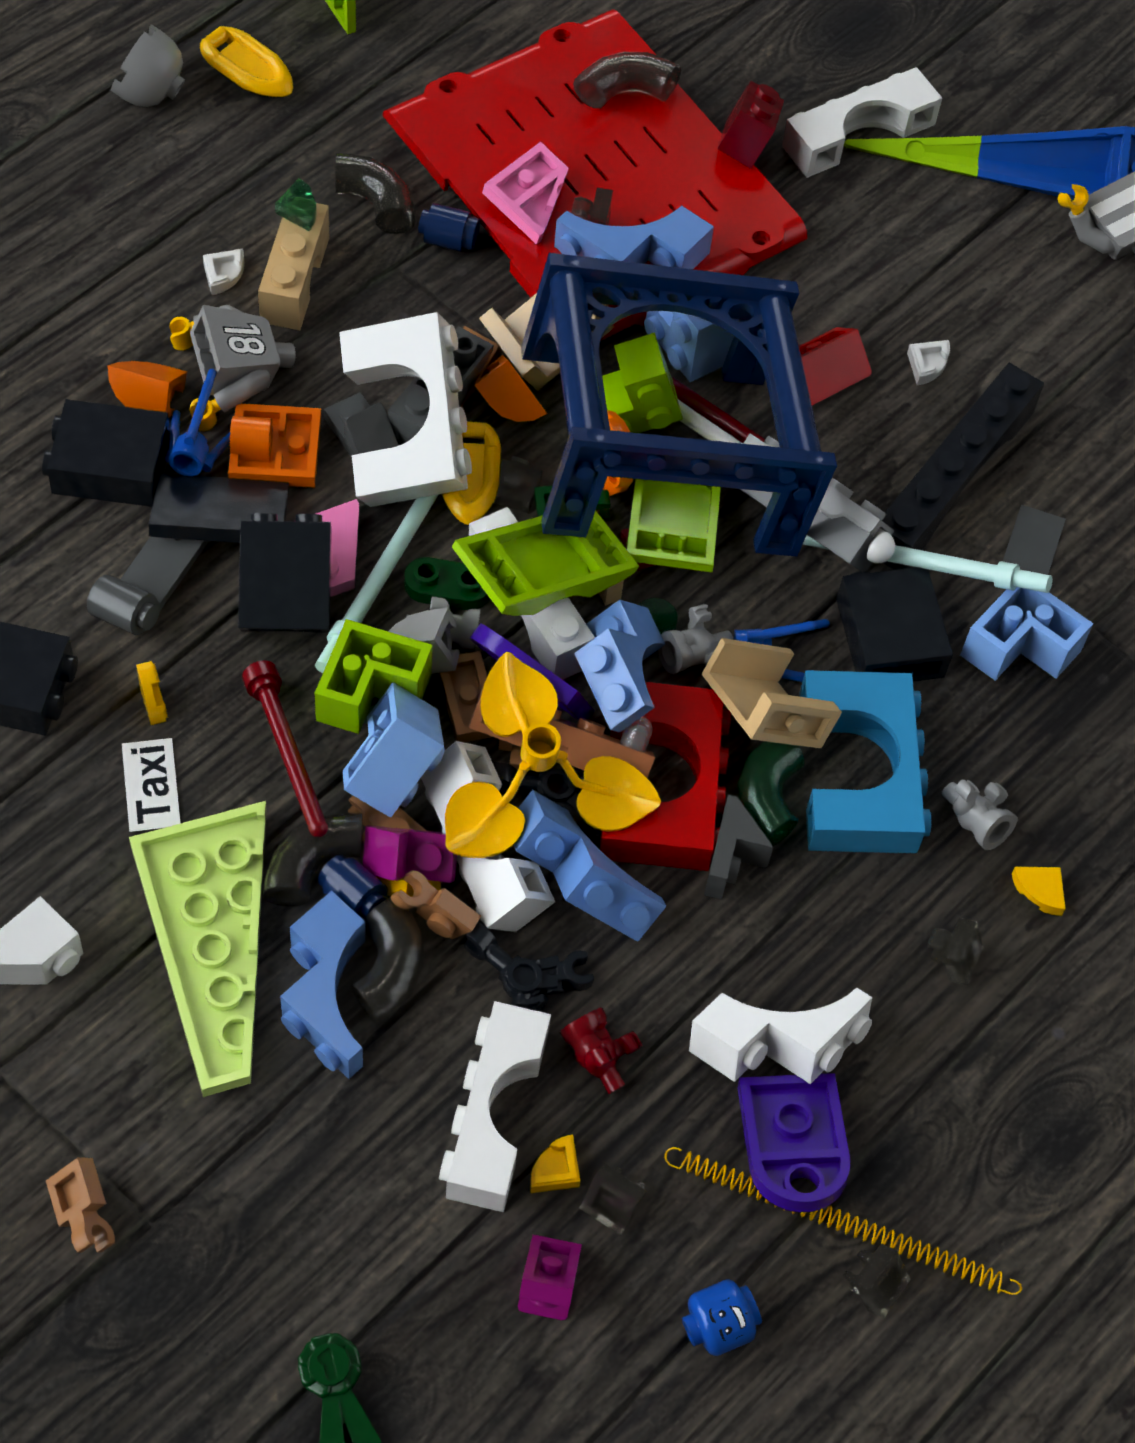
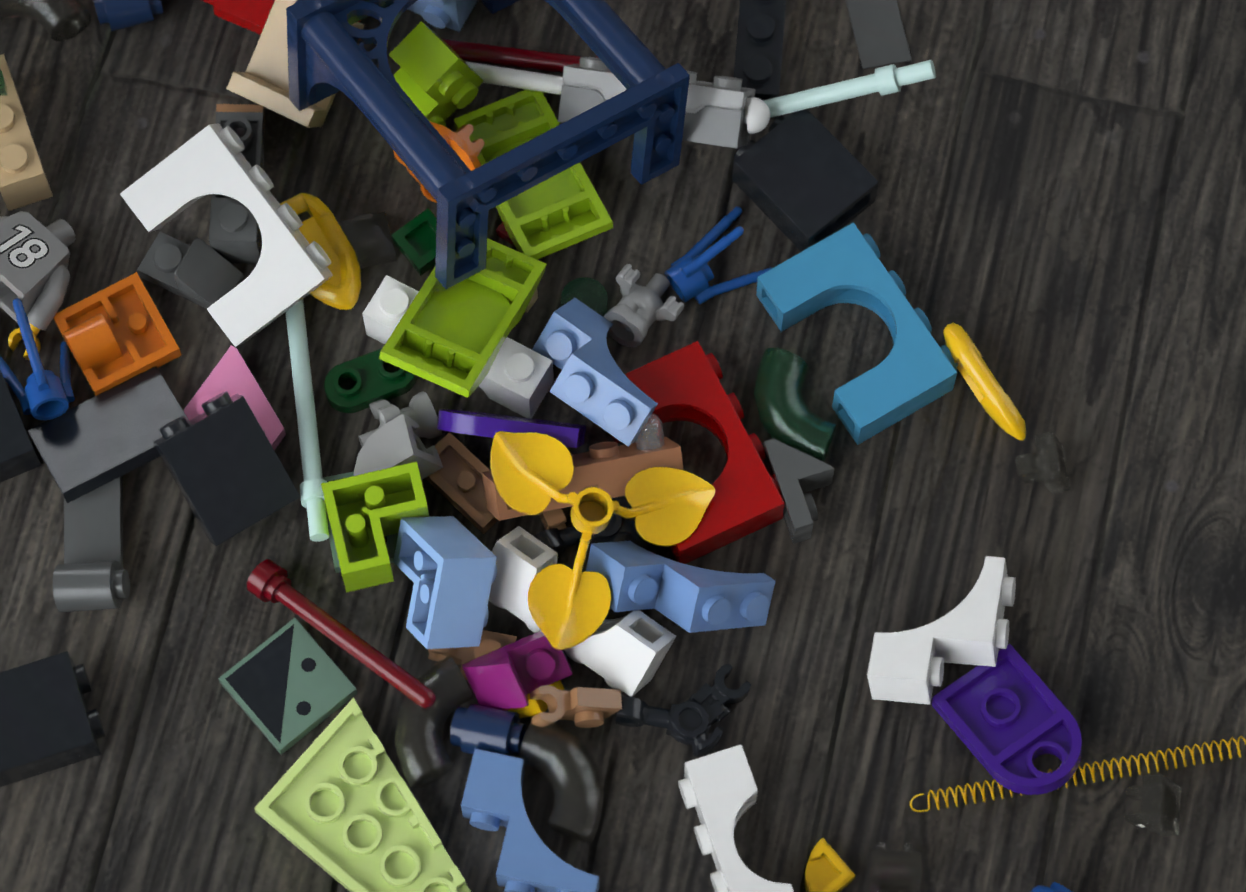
camera: 25 degrees left, 10 degrees up
white sticker [122,738,181,832] -> none
yellow tile [136,661,168,725] -> none
orange brick [475,355,547,422] -> none
dark red piece [559,1007,643,1094] -> none
tan panel [702,638,842,748] -> none
light grey piece [942,779,1018,850] -> none
light blue brick [960,587,1093,681] -> none
yellow tile [1012,867,1066,916] -> none
none -> tile [218,618,358,755]
none -> yellow piece [943,323,1026,441]

